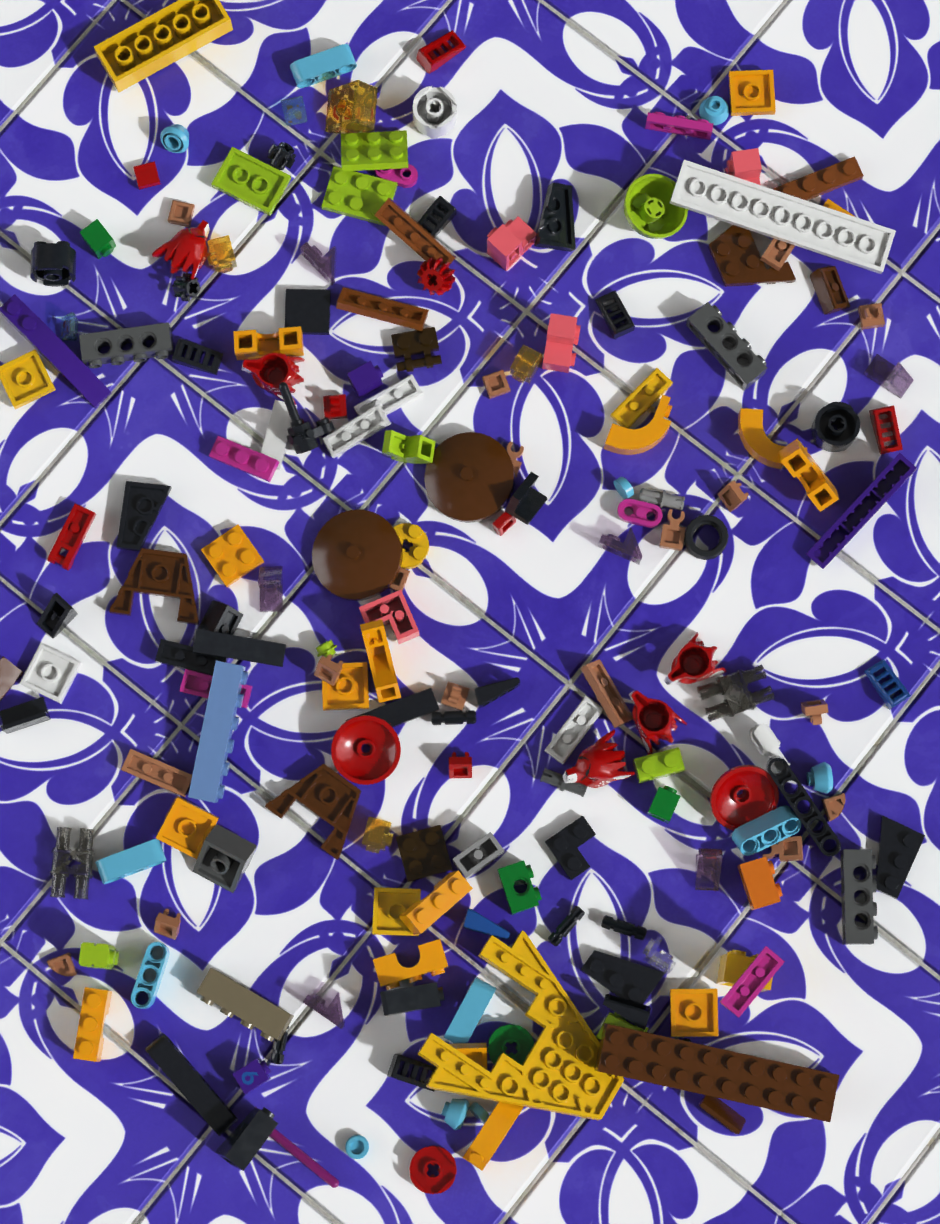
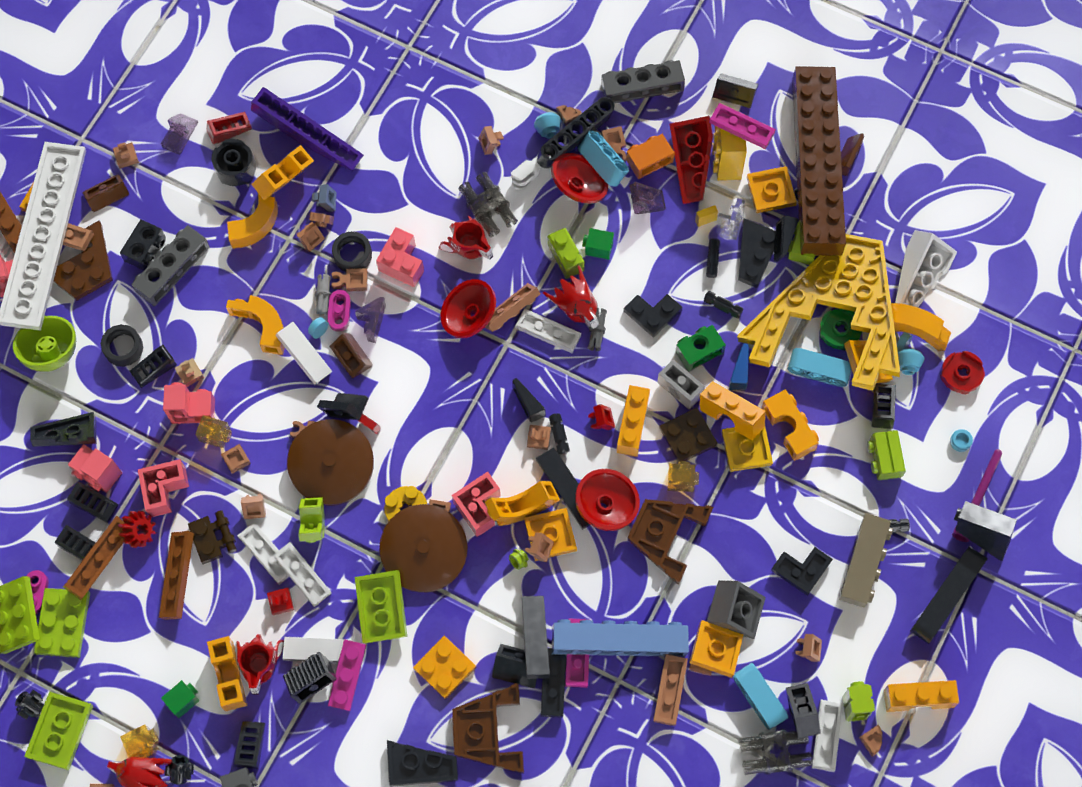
camera: 100 degrees left, 10 degrees down
medium azure beam [131,942,170,1009] -> none
dark purple brick [233,1058,271,1094] -> none
clear purple slope [258,566,283,612] -> none
black piece [279,382,335,454] -> none
black tile [284,289,331,335] -> none
clear purple slope [300,242,337,285] -> none
clear purple slope [303,992,345,1029] -> none
dark purple brick [347,361,384,398] -> none
black slope [380,982,445,1016] -> none
yellow tile [610,368,673,429] -> none
red piece [628,690,687,755] -> none
blue slope [864,659,911,710] -> none
black wing [875,816,925,899] -> none
none -> black slope [67,482,118,523]
none -> black tyre [100,324,144,367]
none -> black brick [120,219,166,271]
none -> coral brick [138,459,189,517]
none -> green brick [161,680,200,718]
none -> tan tile [175,358,204,387]
none -> nougat tile [241,494,266,519]
none -> white tile [275,322,332,385]
none -> black brick [283,652,337,704]
none -> nougat plate [309,212,334,228]
none -> sand blue tile [312,184,337,212]
none -> reddish brown slope [329,333,373,379]
none -> lime plate [354,570,408,644]
none -> coral brick [376,227,424,288]
none -> red dish [440,279,496,338]
none -> light orange arch [617,385,650,457]
none -> red wedge [669,116,713,204]
none -> yellow tile [695,205,718,227]
none -> panel [712,73,759,109]
none -> black plate [771,547,833,596]
none -> black brick [786,683,821,738]
none -> white tile [811,700,843,772]
none -> lime brick [867,430,906,480]
none -> white wedge [895,230,957,307]

